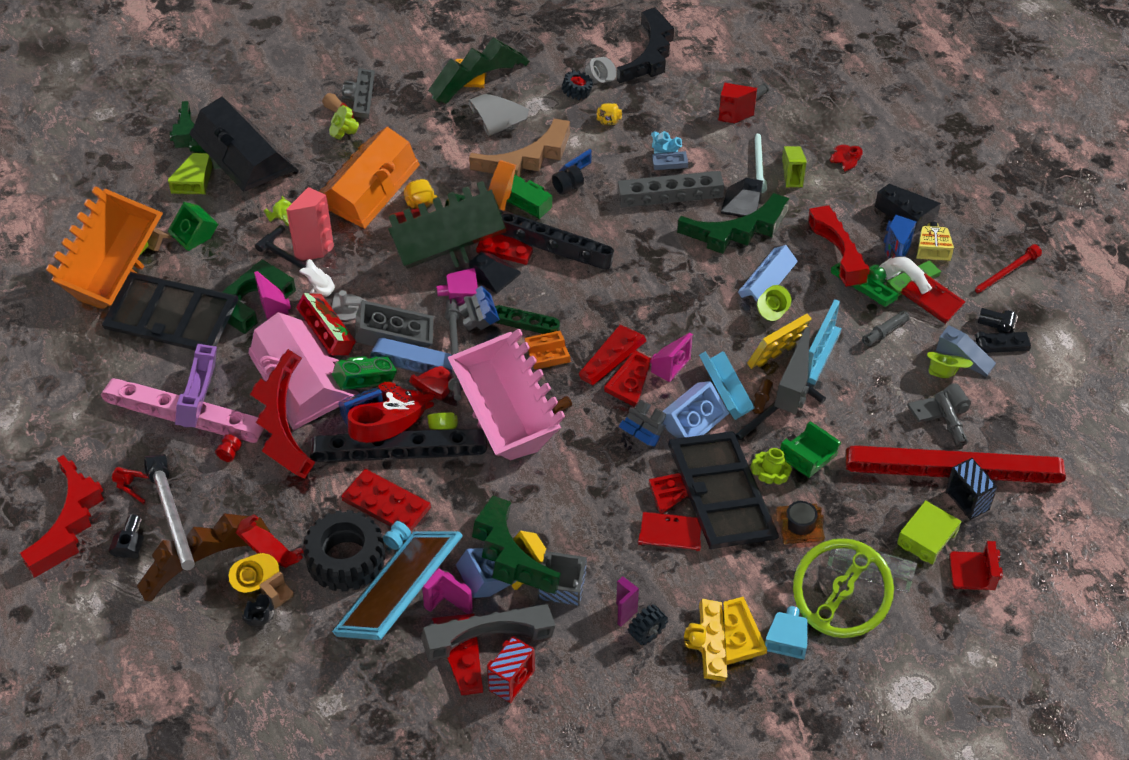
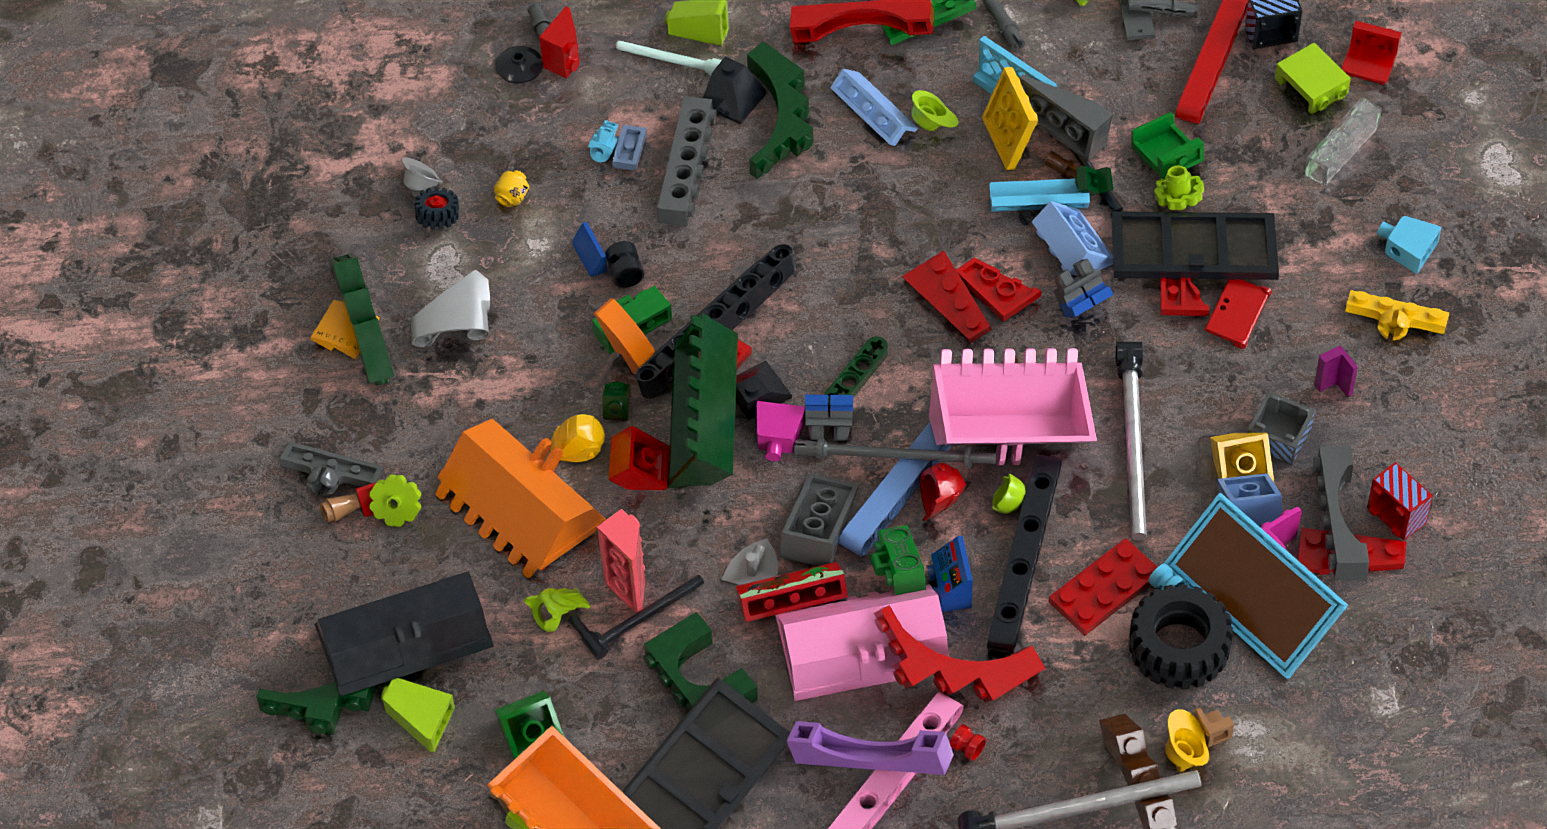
camera: 70 degrees left, 5 degrees up
red piece [236,514,304,568] -> none
black hair [242,594,274,627] -> none
dark pink slope [254,271,291,320] -> none
white hair [299,259,335,297] -> none
red animal [348,382,434,443] -> none
medium nougat arch [469,119,570,177] -> none
dark green arch [472,496,561,595] -> none
orange slope [524,331,571,370] -> none
black arch [617,7,674,83] -> none
black wheel [628,604,668,645] -> none
dark pink slope [650,333,693,382] -> none
yellow wing [723,596,767,665] -> none
piece [776,501,825,544] -> none
lime piece [793,538,894,638] -> none
none -> black dish [496,46,543,83]
none -> dark green bracket [1075,166,1114,196]
none -> flat silver piece [1115,342,1147,541]

